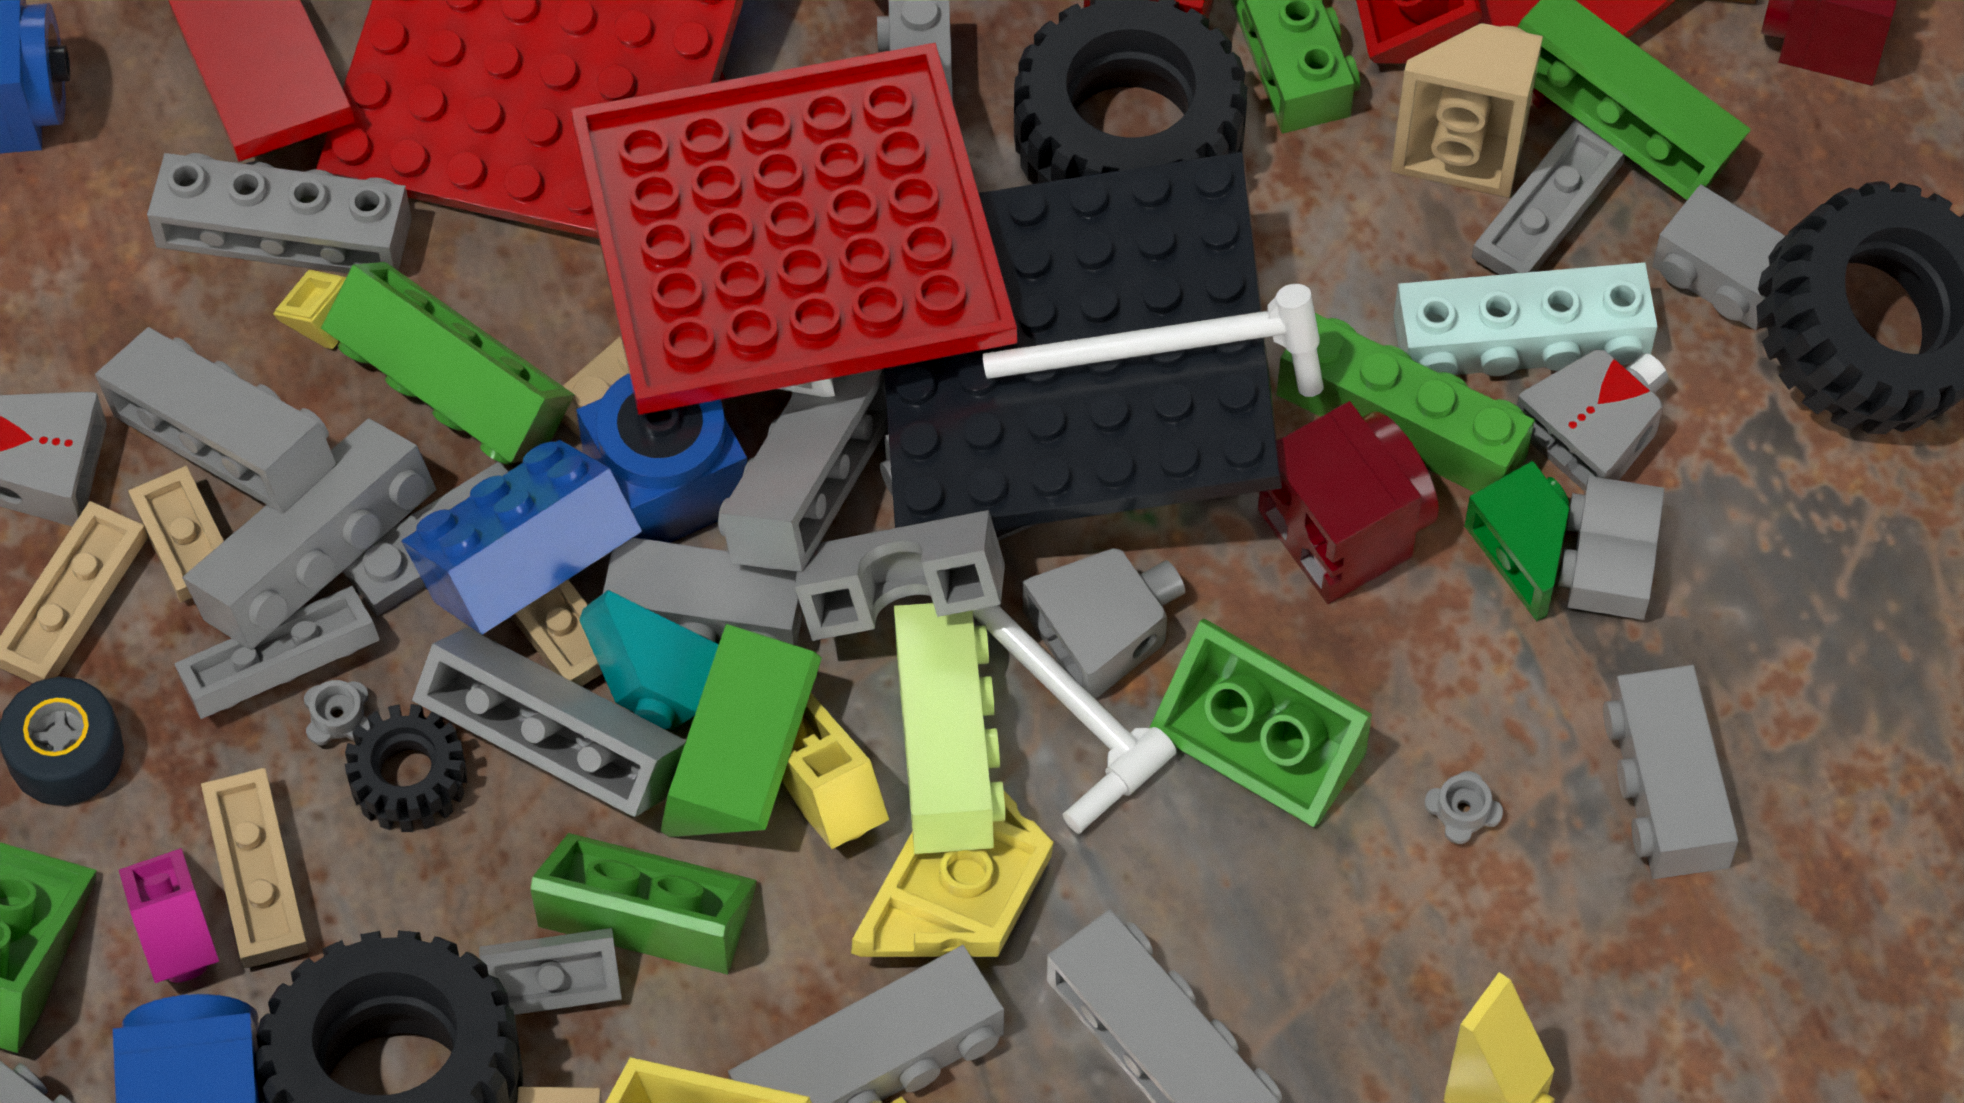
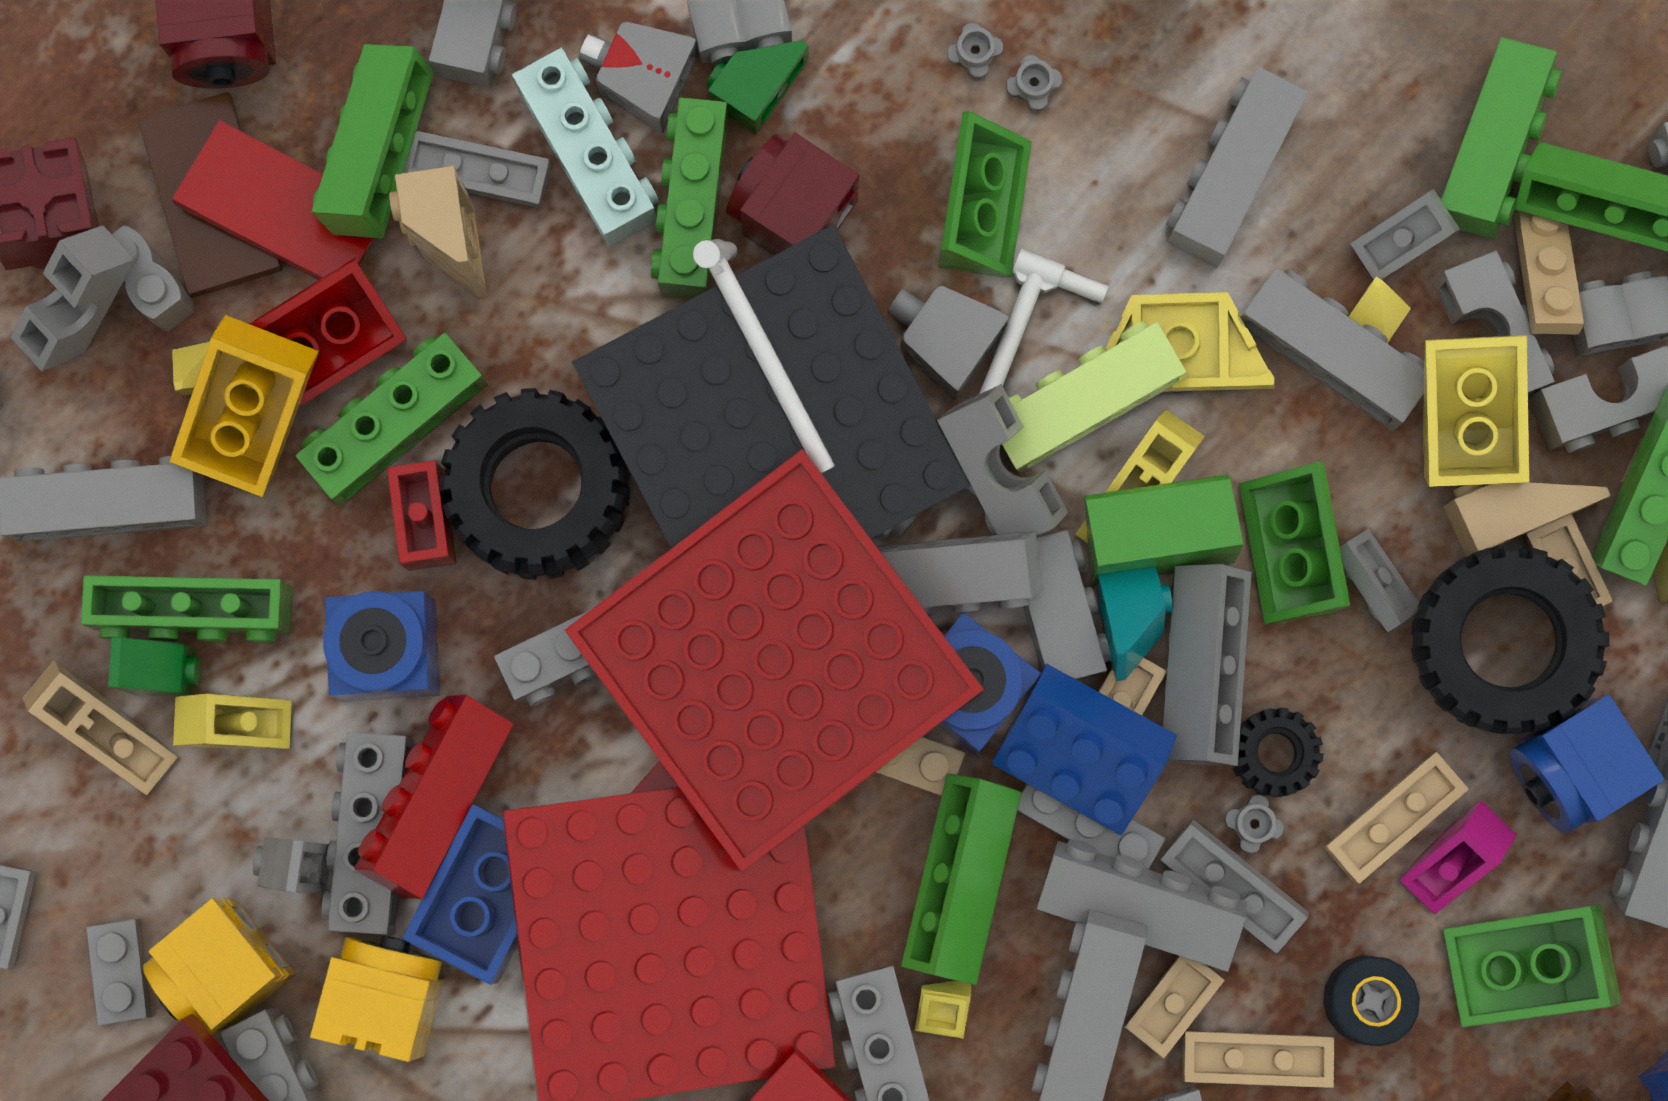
camera: 115 degrees left, 20 degrees up
none -> light grey plate [1006,55,1062,110]

